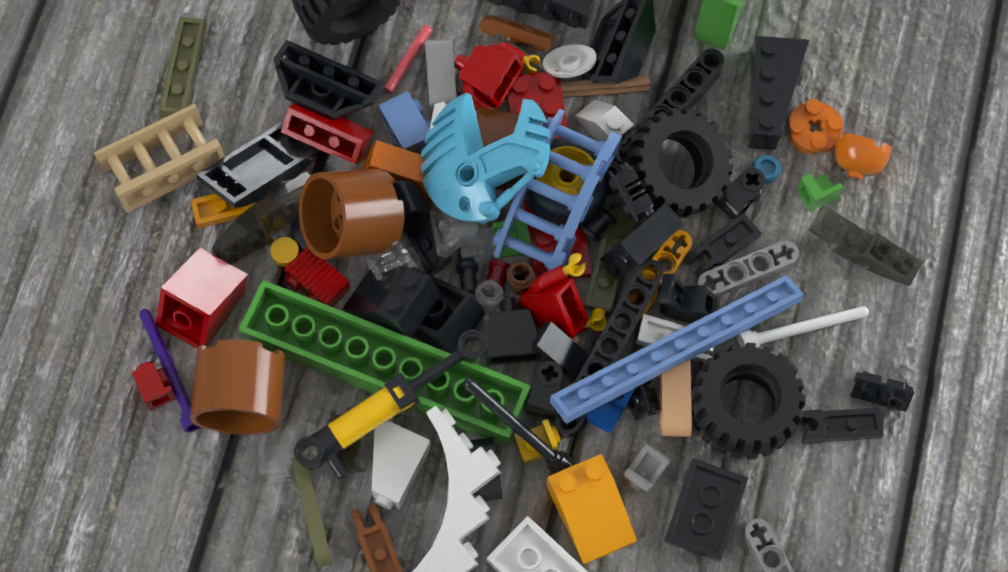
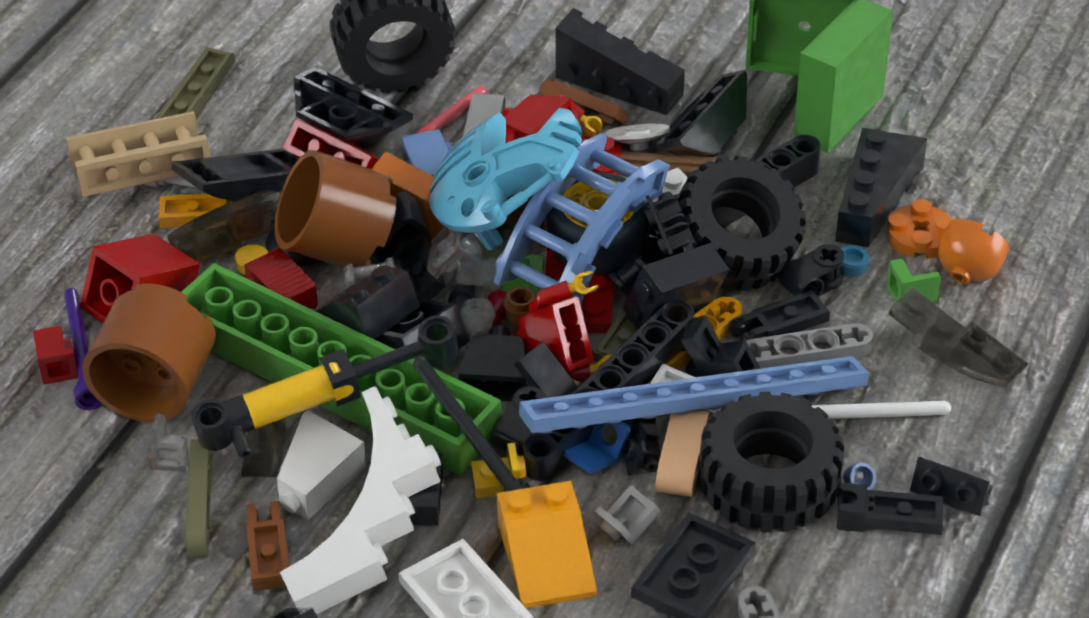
camera: 15 degrees right, 25 degrees down
none -> medium blue hinge [843,463,876,490]

